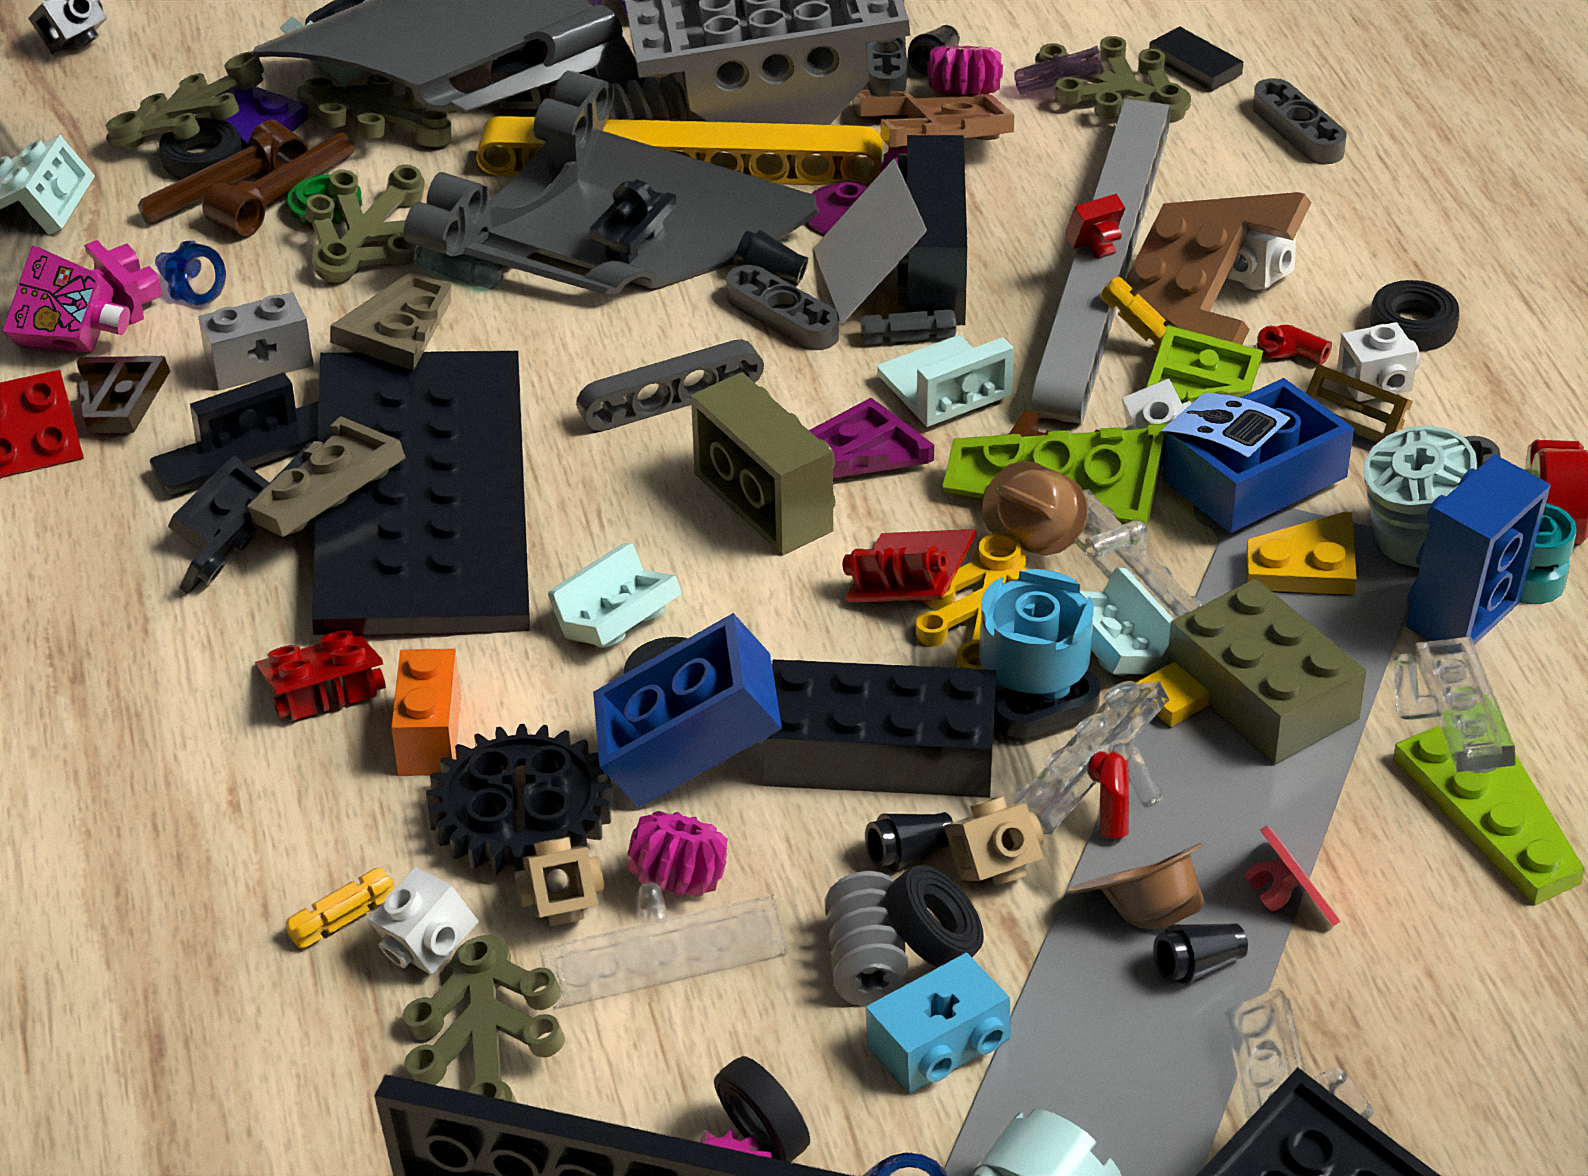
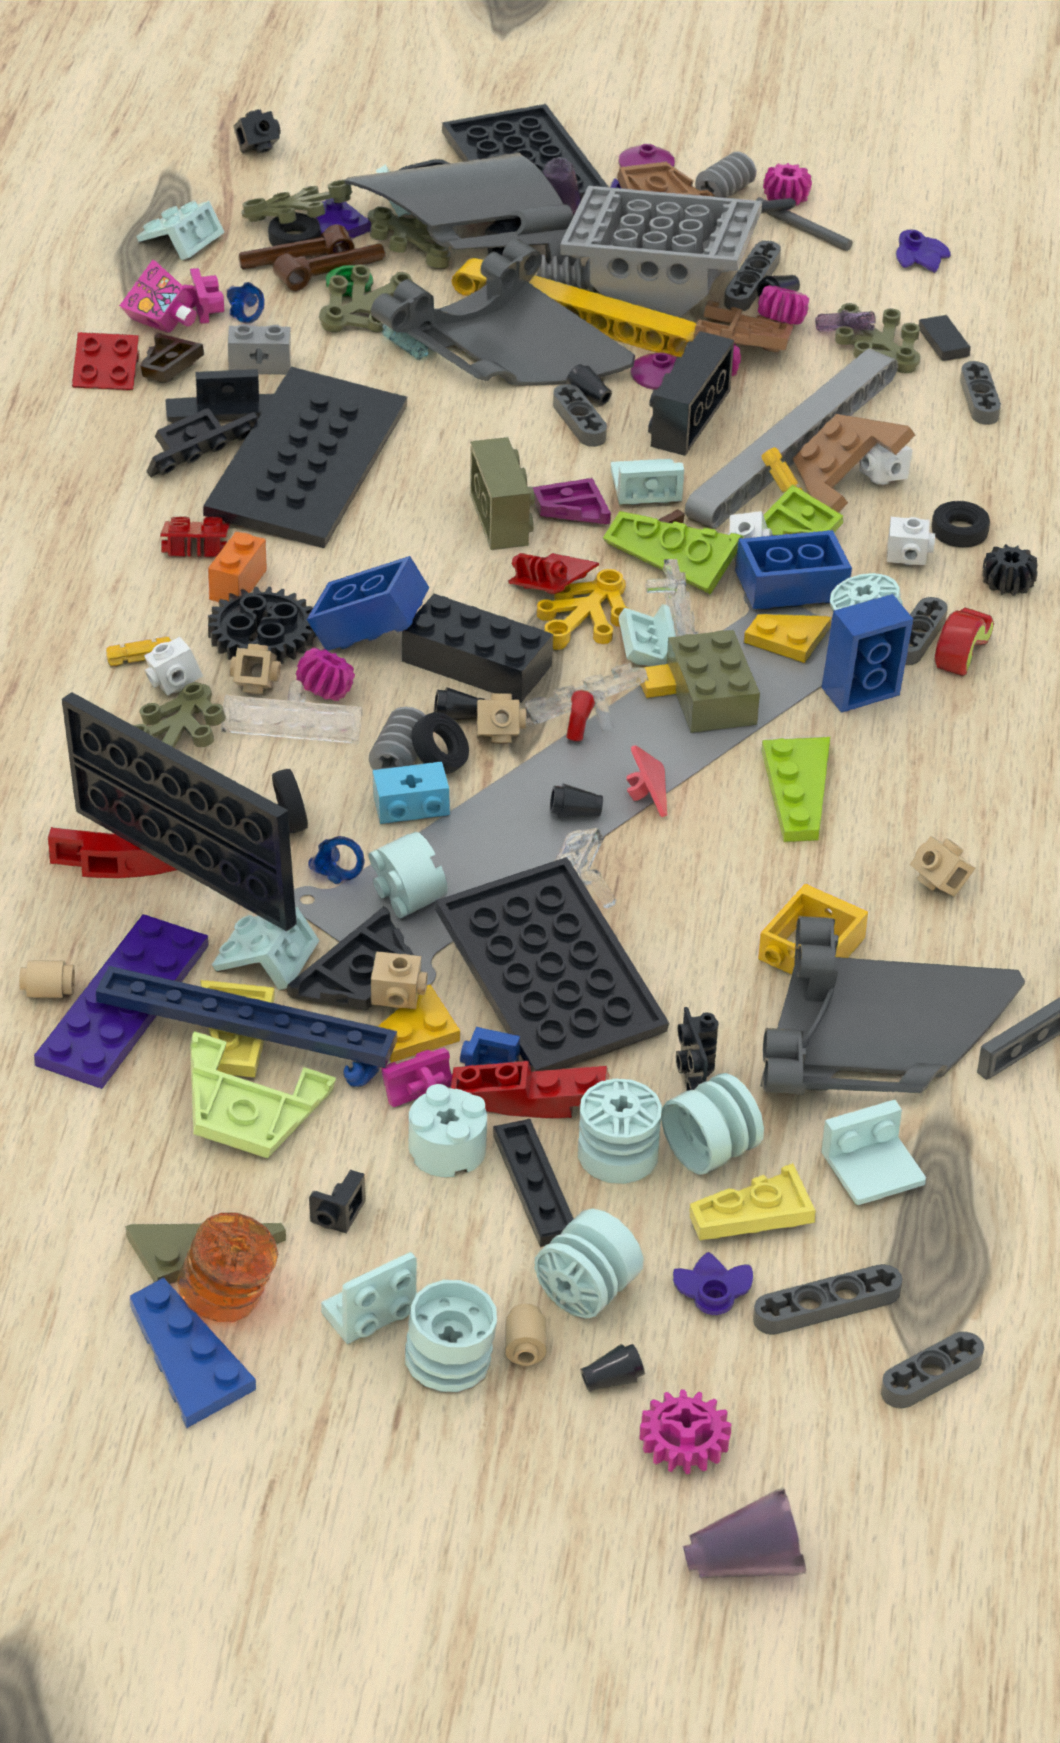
camera: 20 degrees right, 0 degrees up
dark tan wing [247,416,406,537] -> none
dark tan wing [330,271,452,371] -> none
light aqua bracket [548,543,682,648] -> none
dark grey beam [576,339,764,431] -> none
black hips [590,179,676,264] -> none
white sticker [813,159,927,323] -> none
dark grey axle [860,309,957,345] -> none
medium azure brick [979,569,1094,699] -> none
medium nougat piece [982,461,1088,556] -> none
black plate [994,671,1101,738] -> none
red tile [1065,193,1125,259] -> none
medium nougat piece [1067,843,1204,930] -> none
sticker [1161,393,1290,457] -> none
red arm [1257,324,1332,364] -> none
pearl gold tile [1306,364,1413,443] -> none
clear plate [1393,637,1515,773] -> none
teal wheel [1520,503,1577,604] -> none
none -> black gear [982,544,1038,596]

